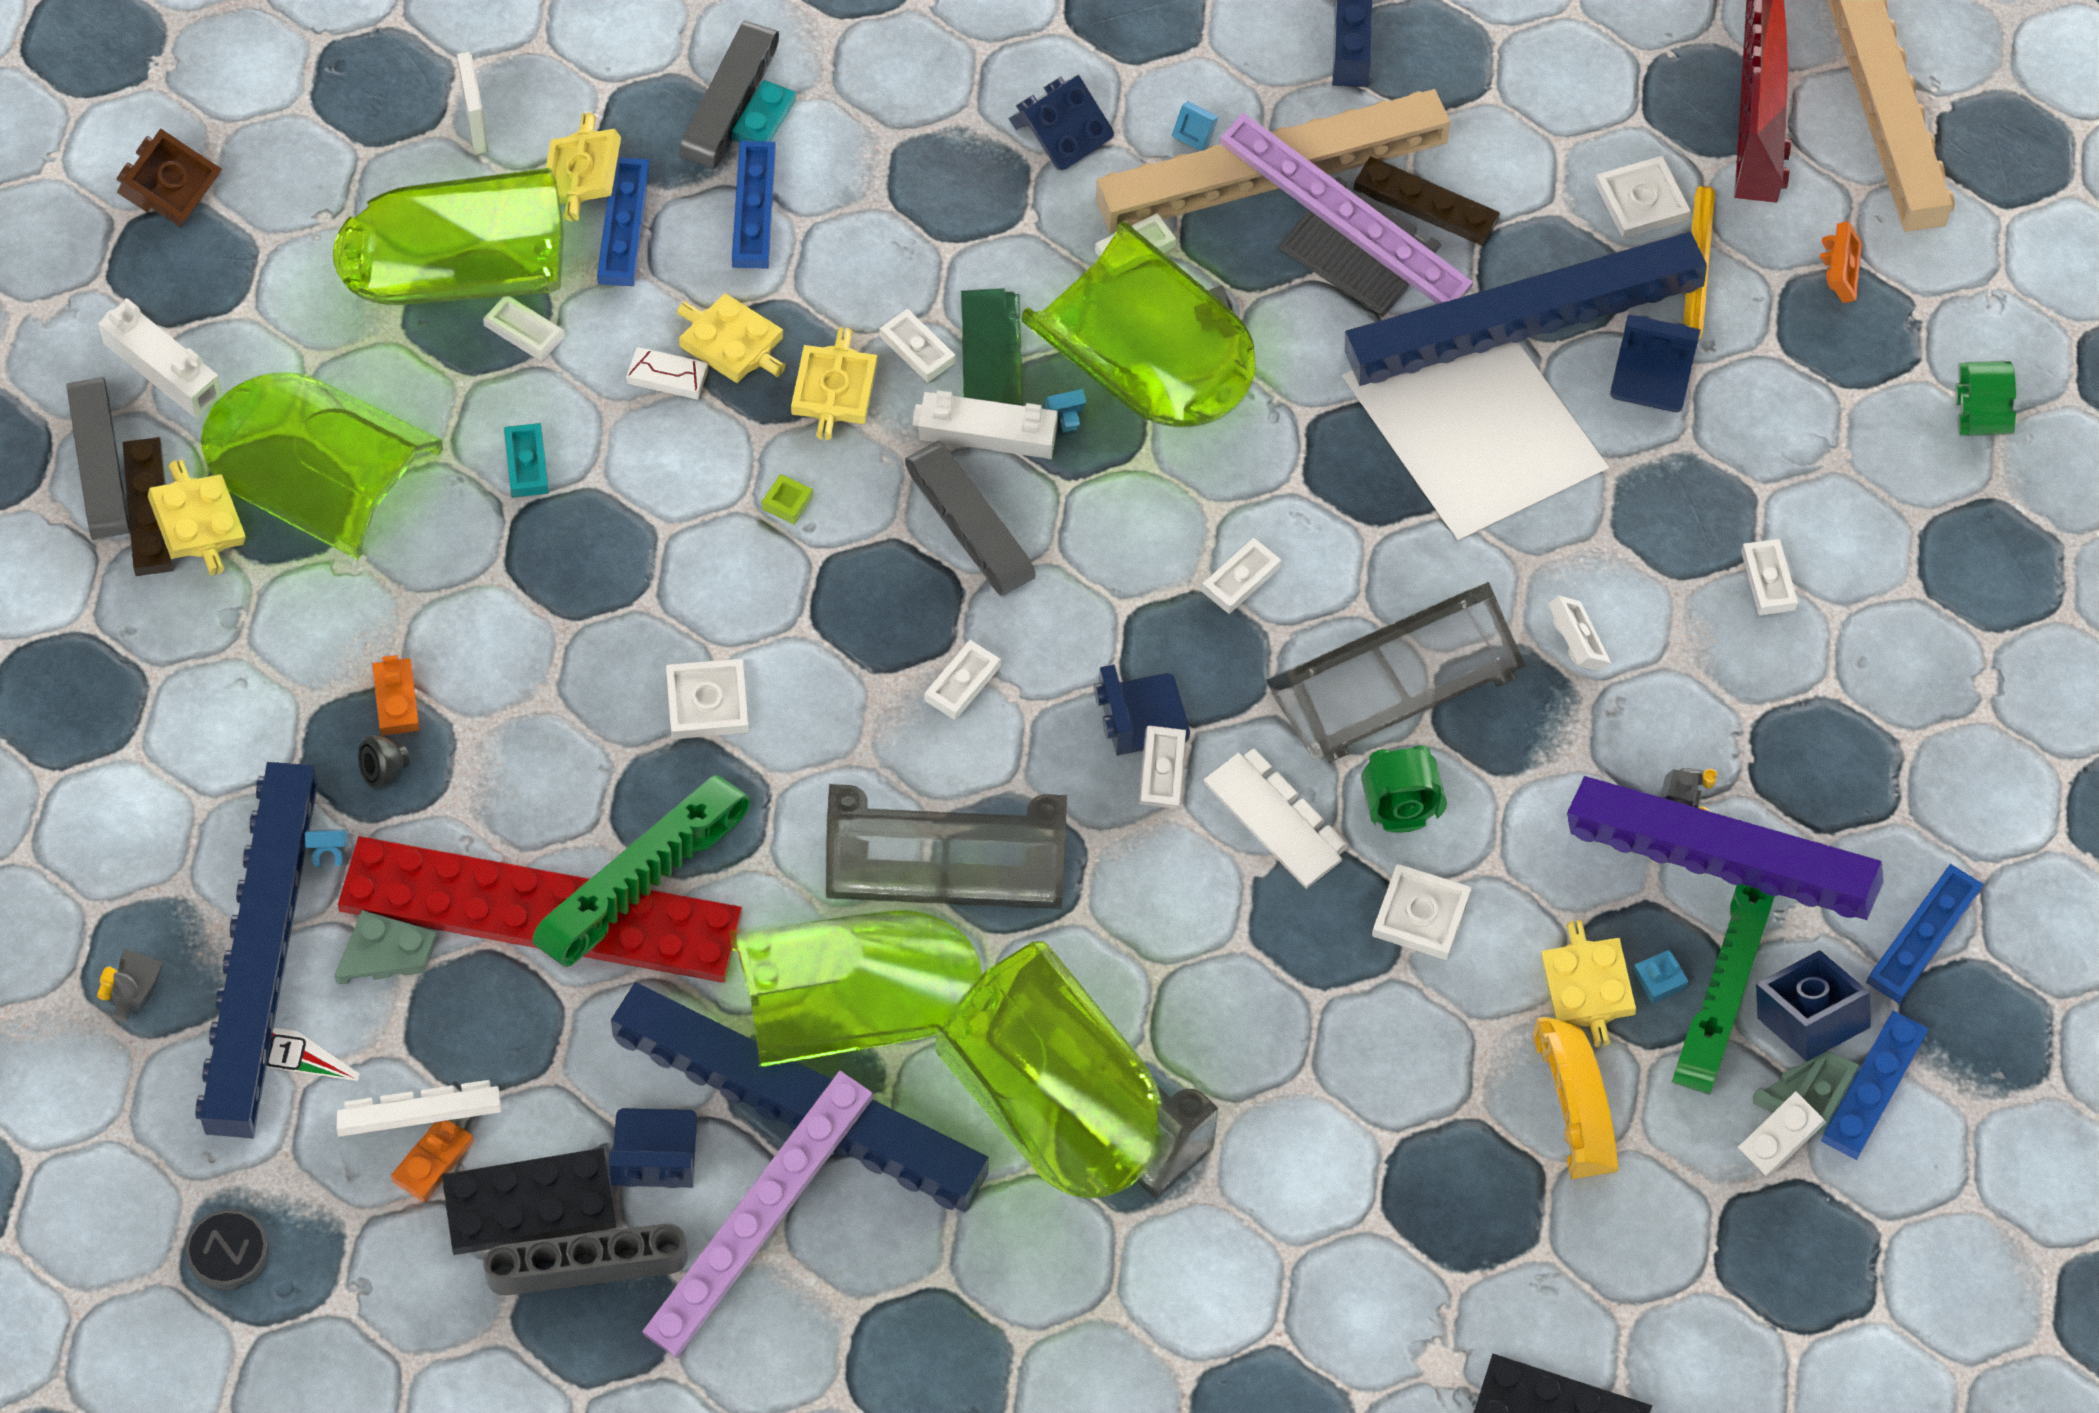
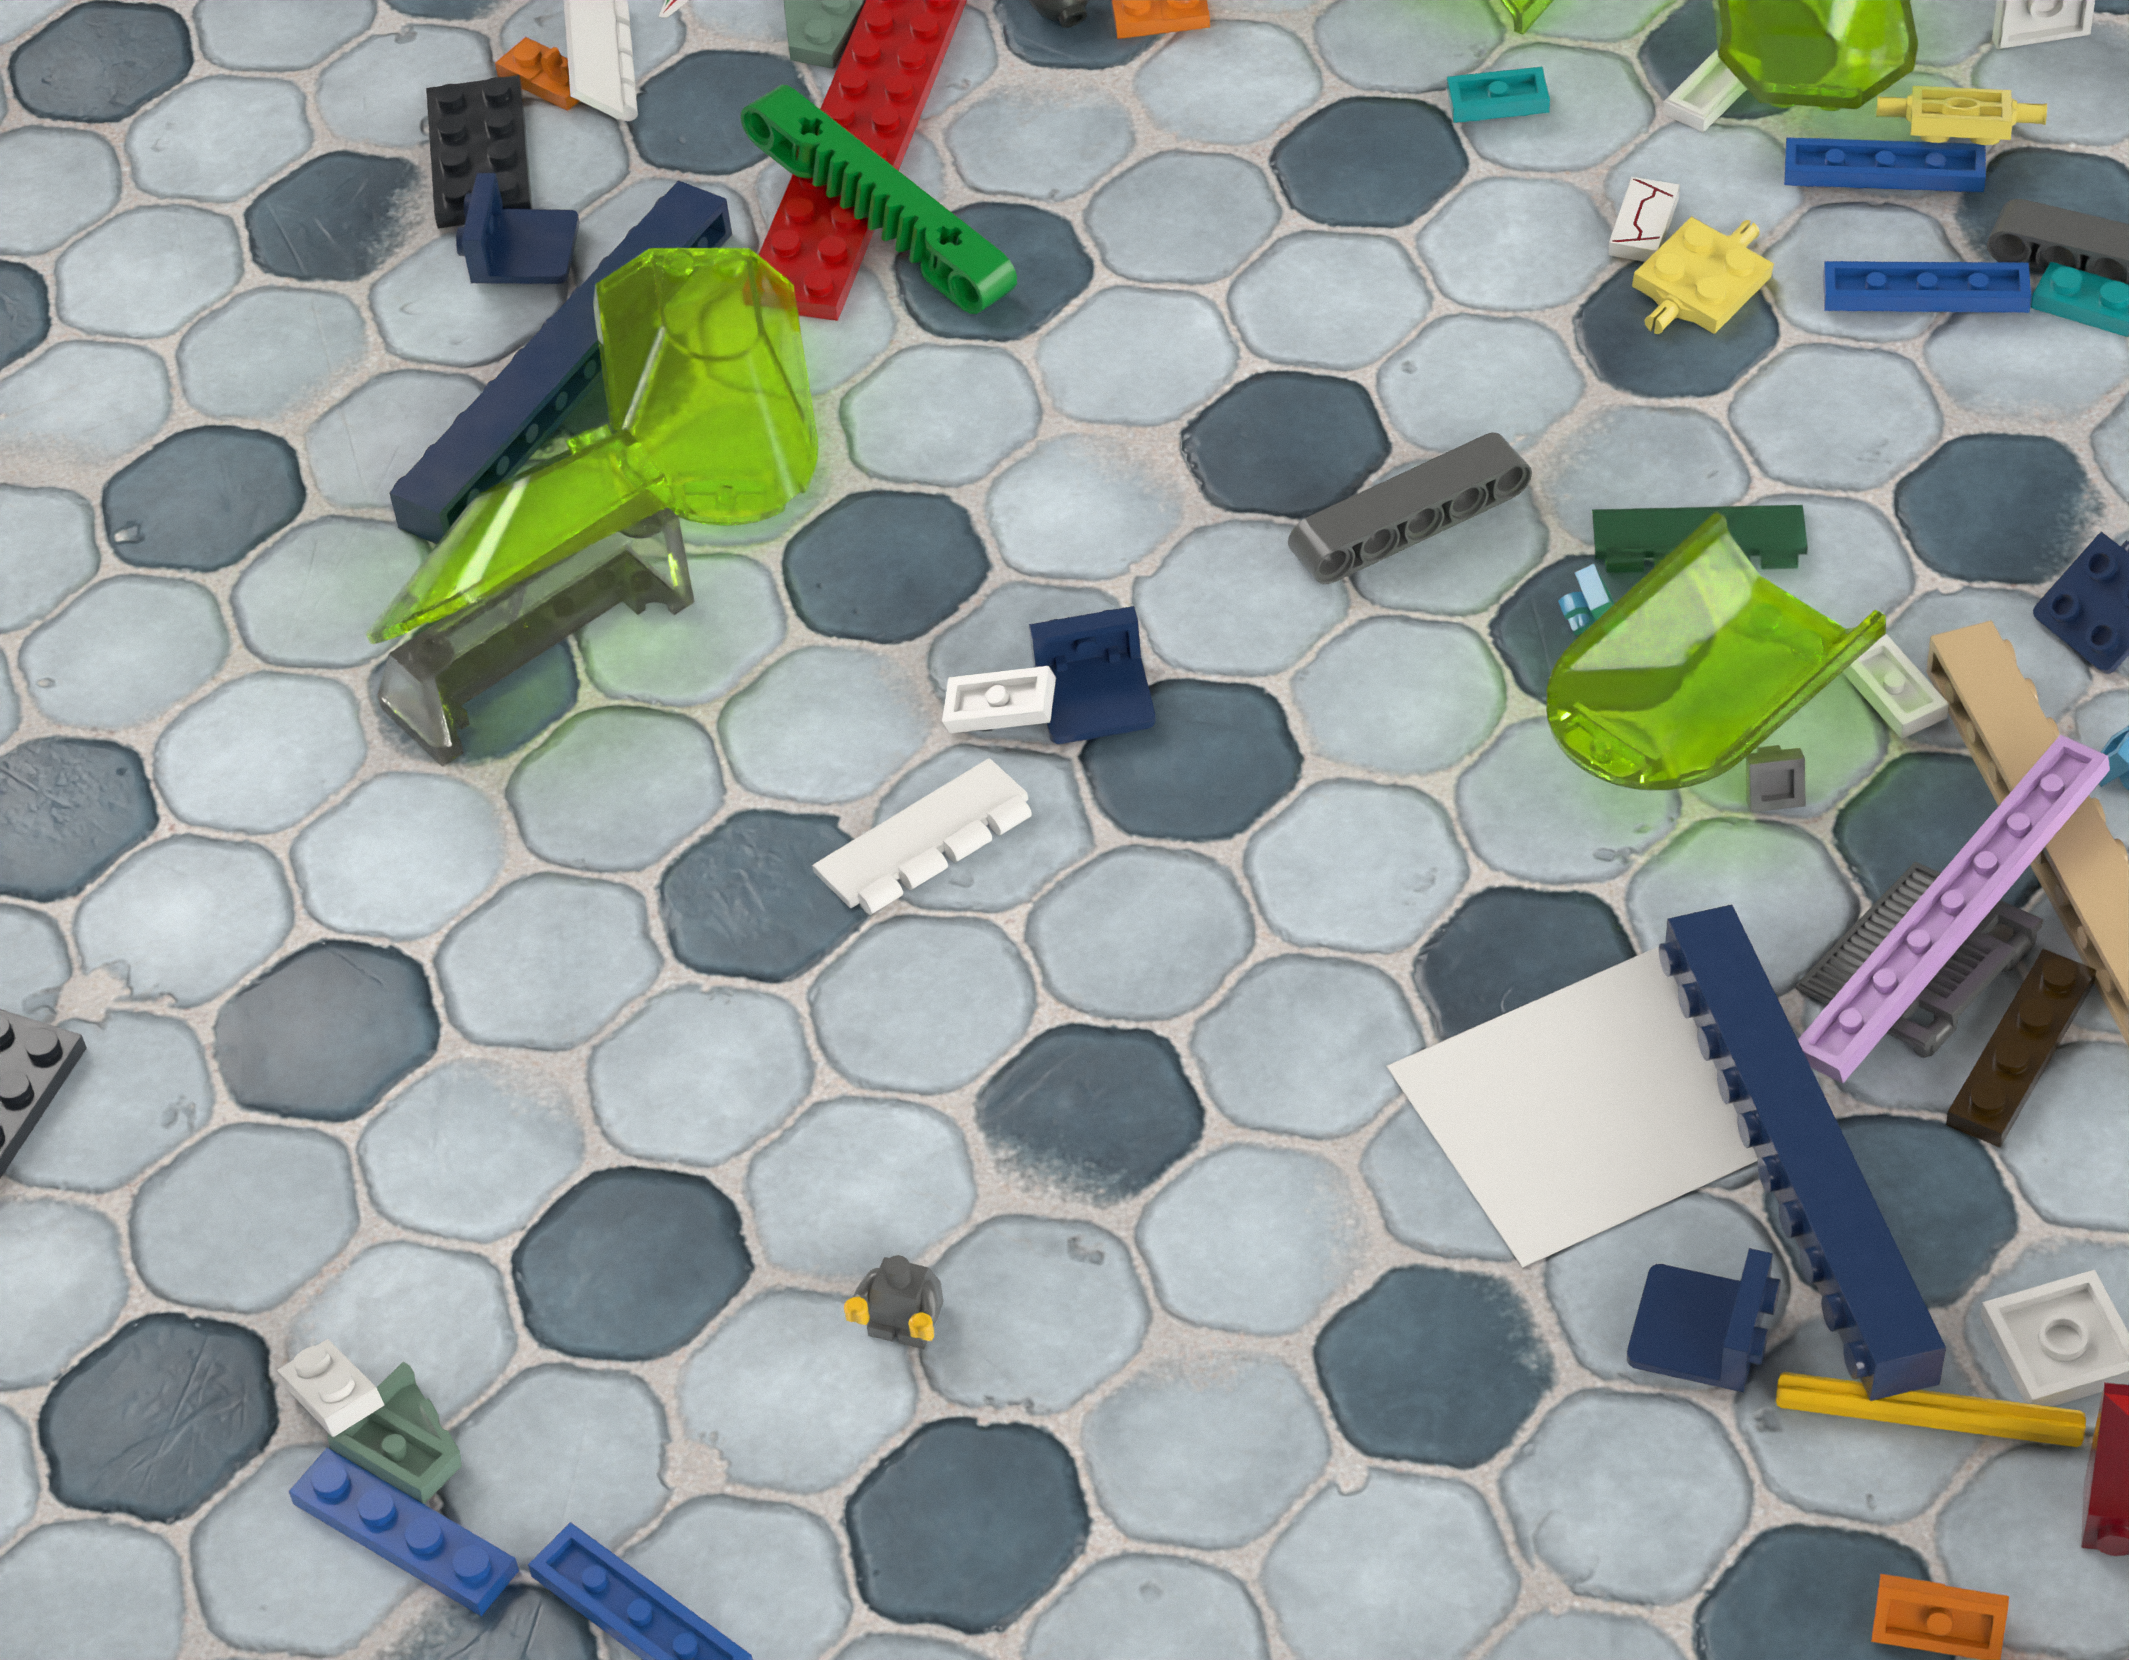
camera: 100 degrees right, 10 degrees down
dark grey beam [483,1224,688,1296] -> none
lavender plate [642,1071,874,1359] -> none
white tile [666,659,749,739] -> none
lime tile [761,474,813,525] -> none
light yellow plate [791,327,877,440] -> none
windscreen [826,784,1067,909] -> none
white plate [879,308,956,383] -> none
white brick [913,390,1058,459] -> none
white plate [924,640,1001,721] -> none
white plate [1201,538,1281,614] -> none
clear windscreen [1266,582,1526,763] -> none
green brick [1361,745,1447,833] -> none
white tile [1372,864,1472,960] -> none
yellow windscreen [1532,1017,1619,1180] -> none
light yellow plate [1541,920,1636,1048] -> none
white plate [1548,596,1611,671] -> none
dark purple brick [1567,776,1884,920] -> none
dark azure tile [1633,950,1689,1004] -> none
green gear [1672,884,1775,1095] -> none
white plate [1741,539,1798,615] -> none
dark blue brick [1756,950,1871,1062] -> none

